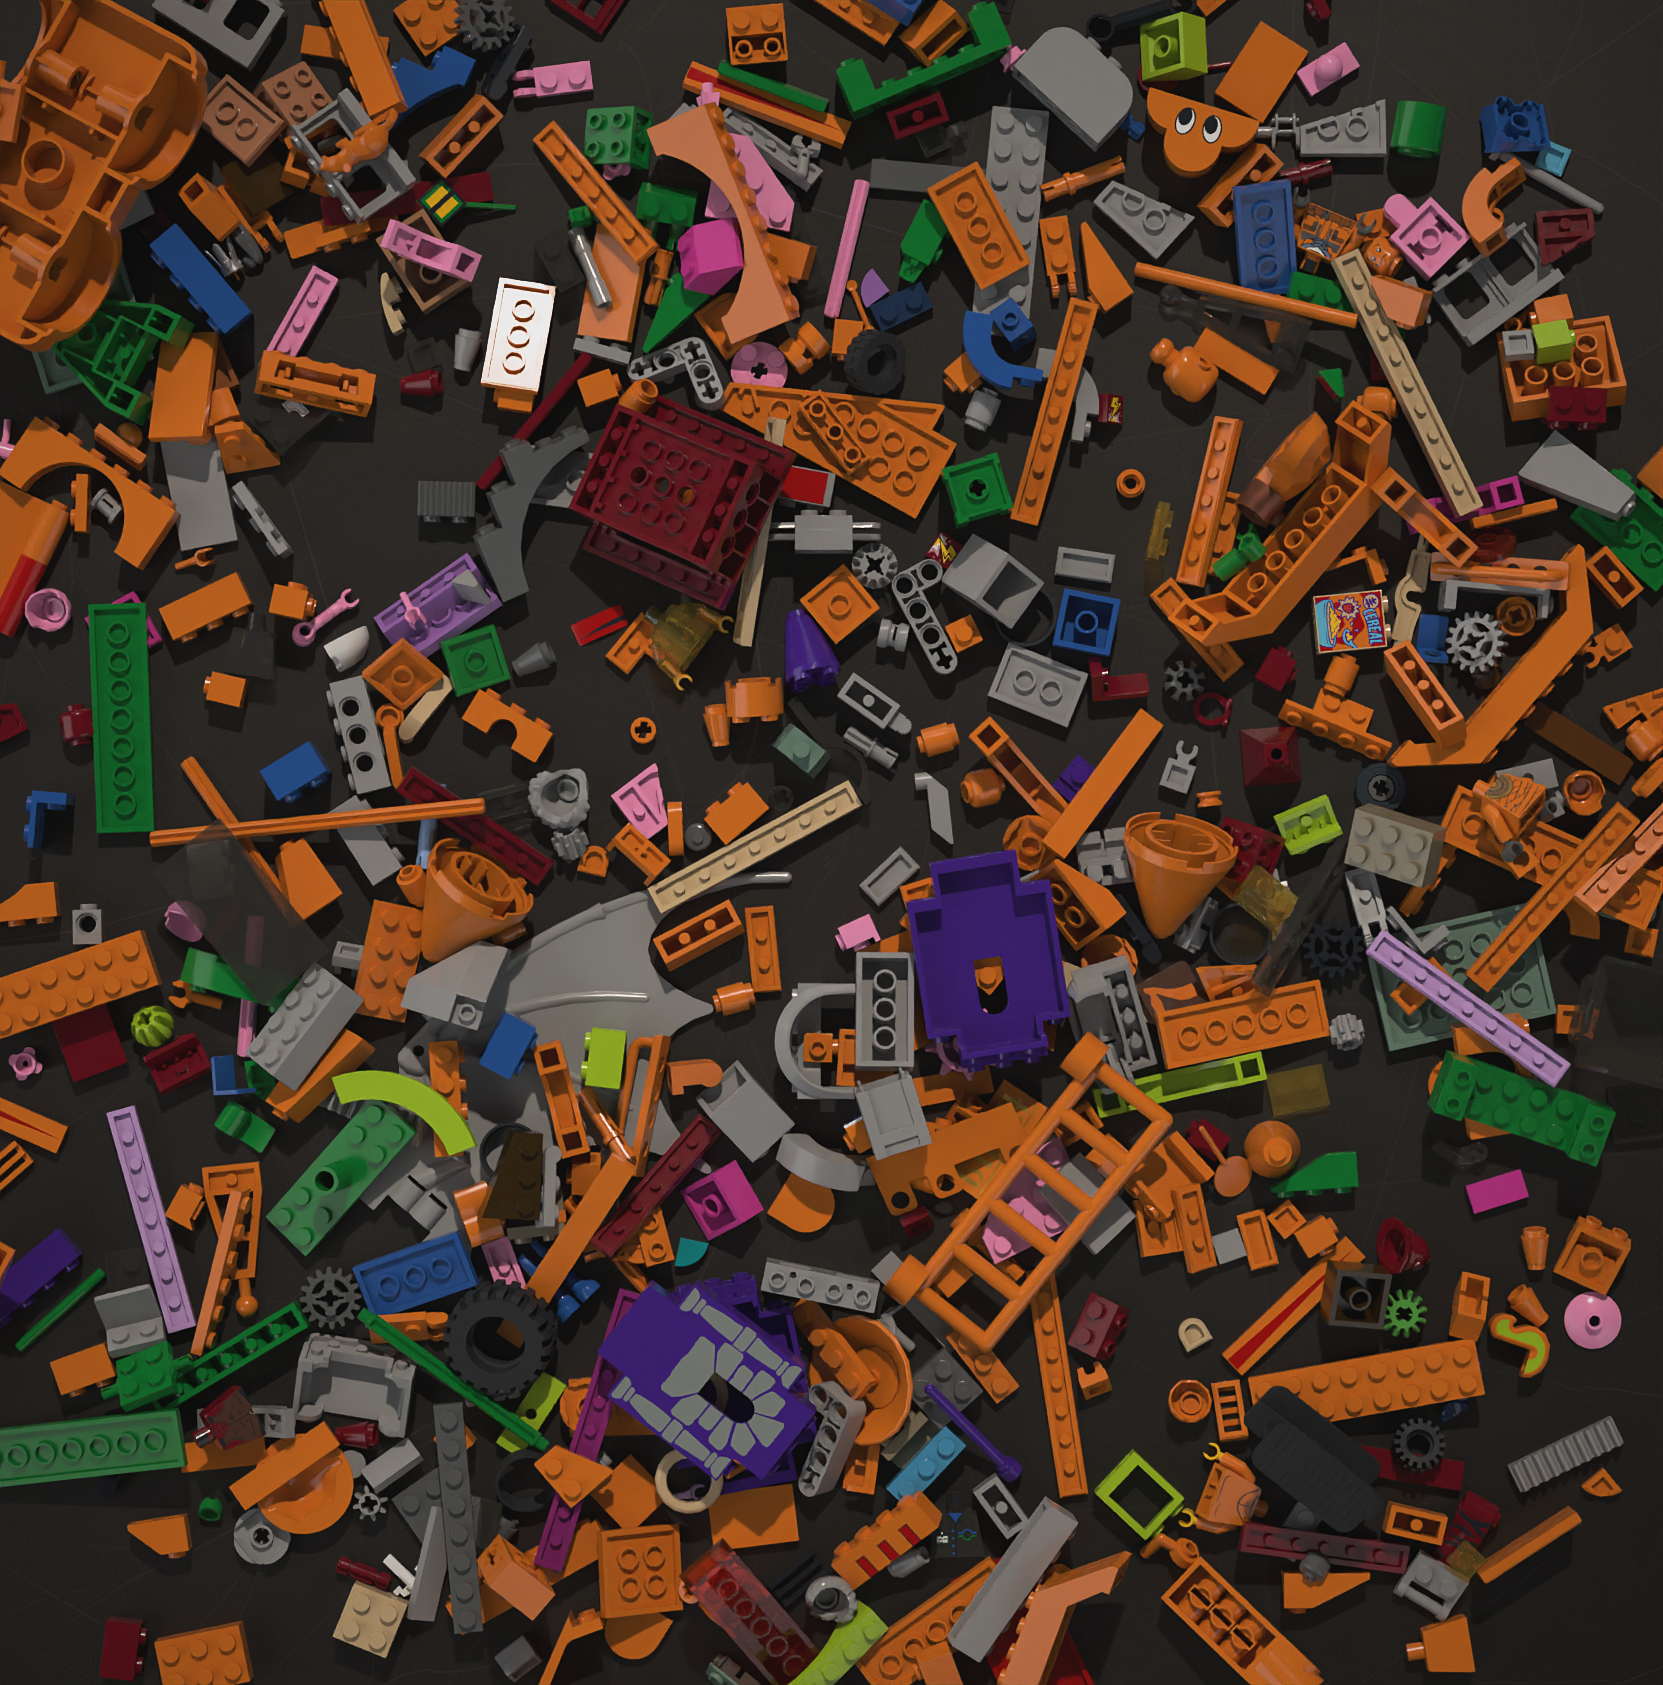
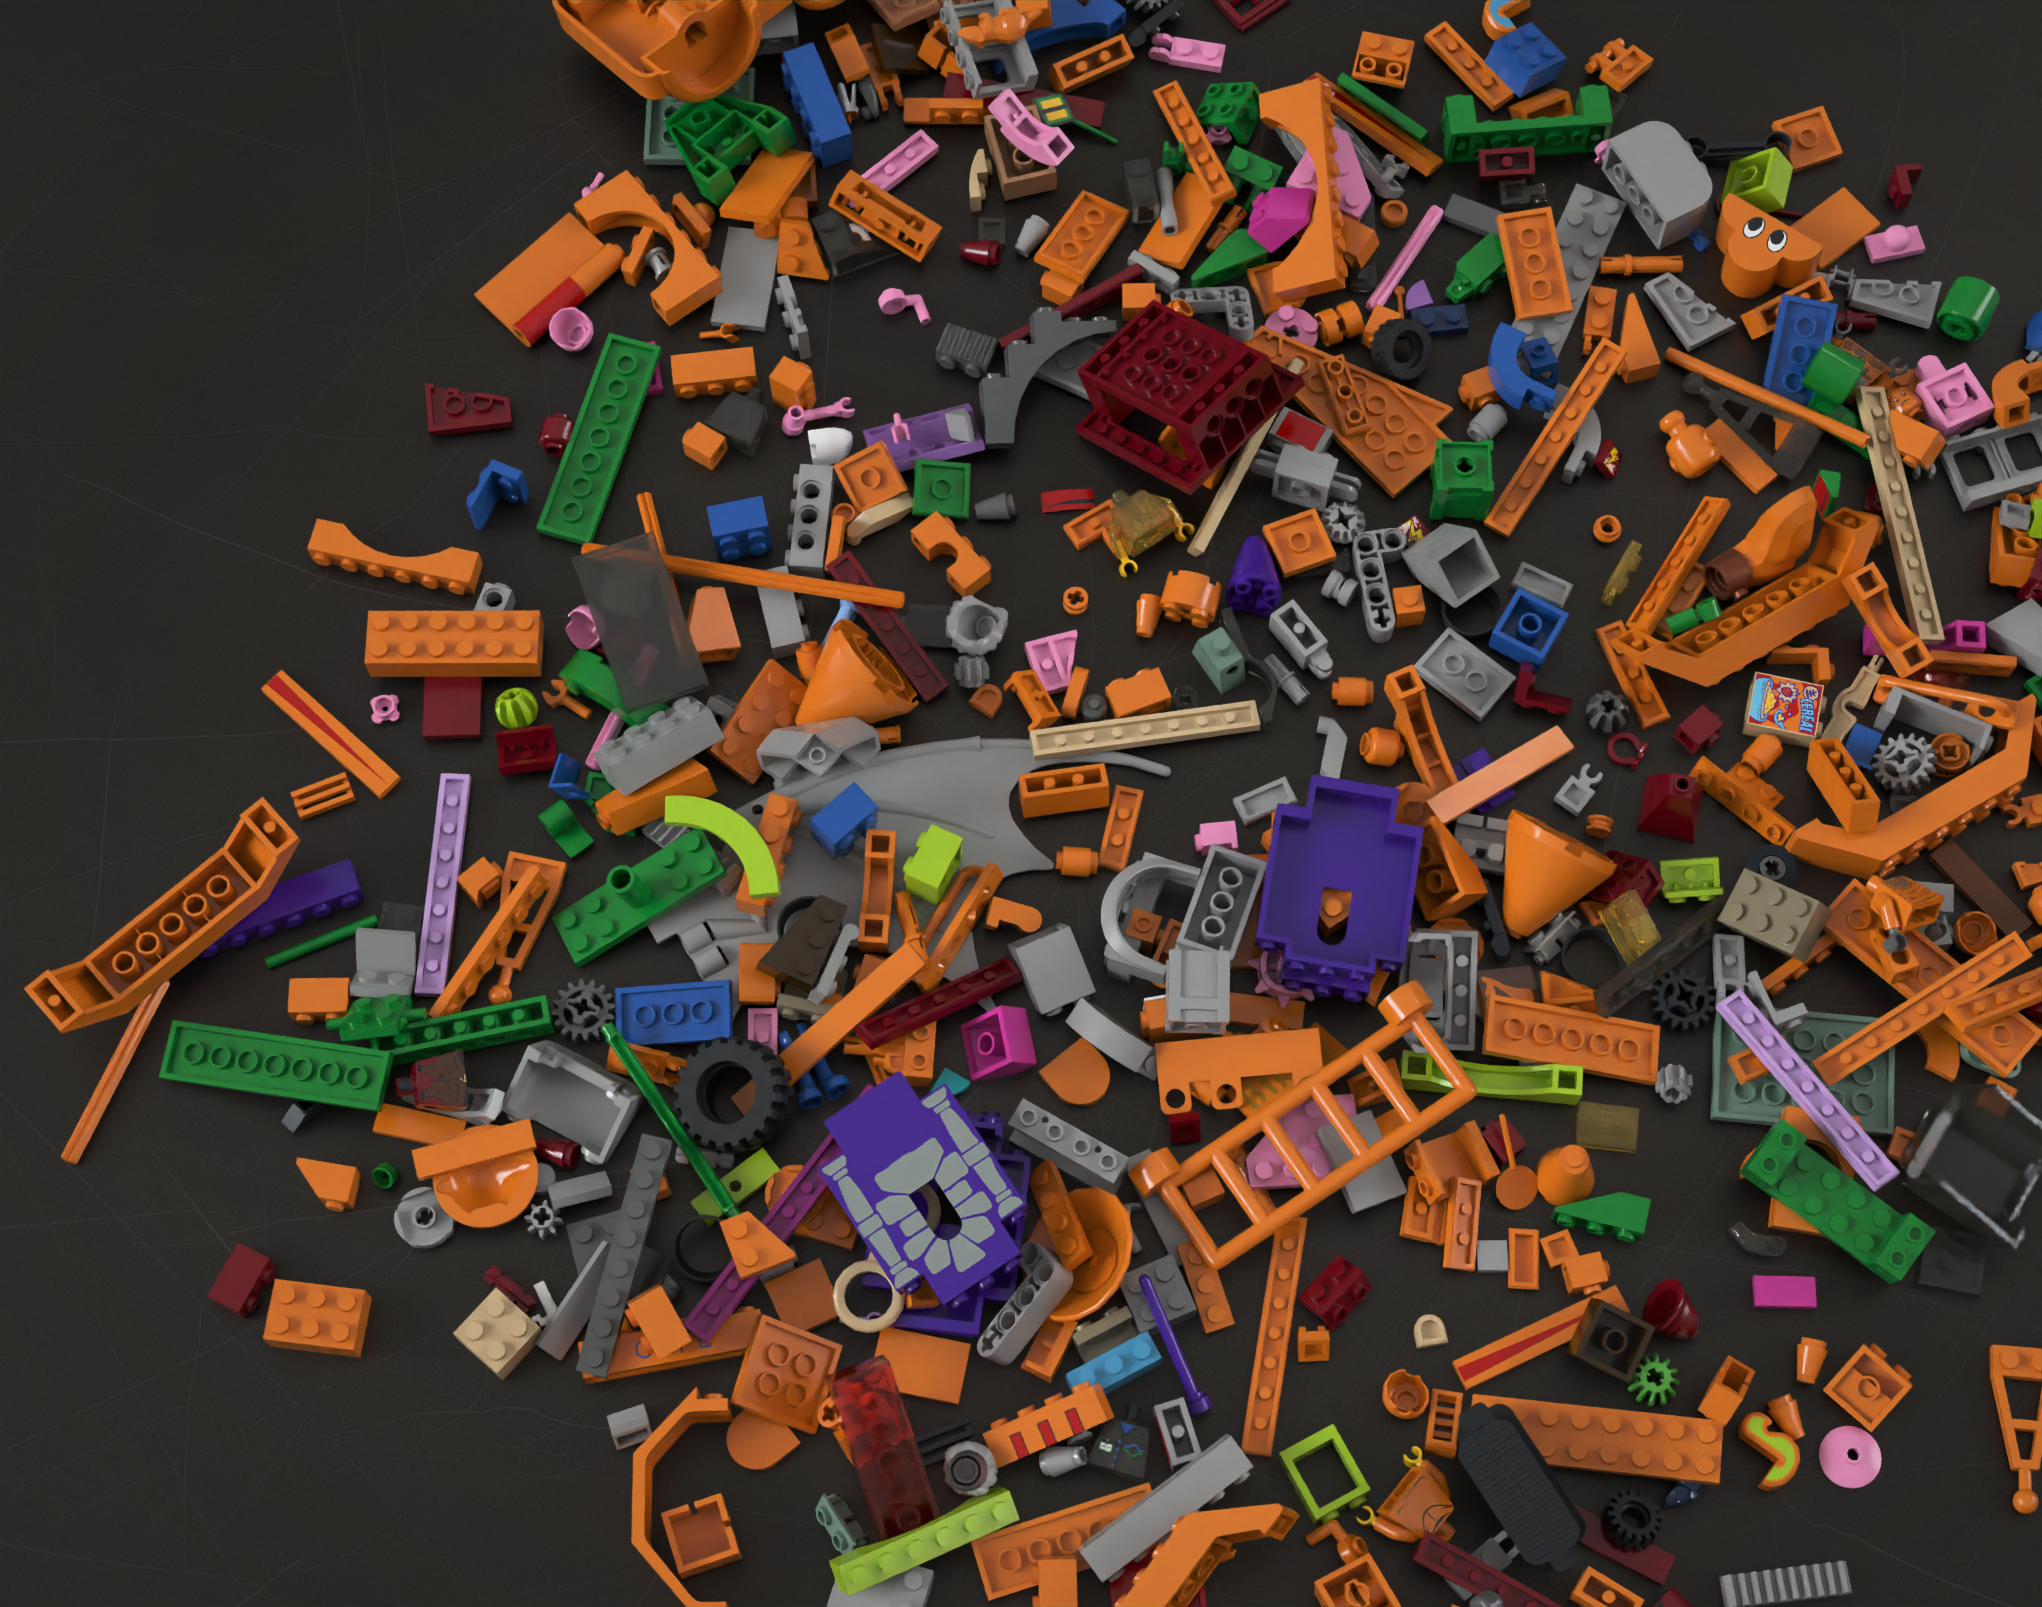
camera: 20 degrees right, 20 degrees down
none -> bright pink plate [878,288,931,325]
none -> orange tile [1380,200,1408,228]
none -> green piece [1800,340,1865,405]

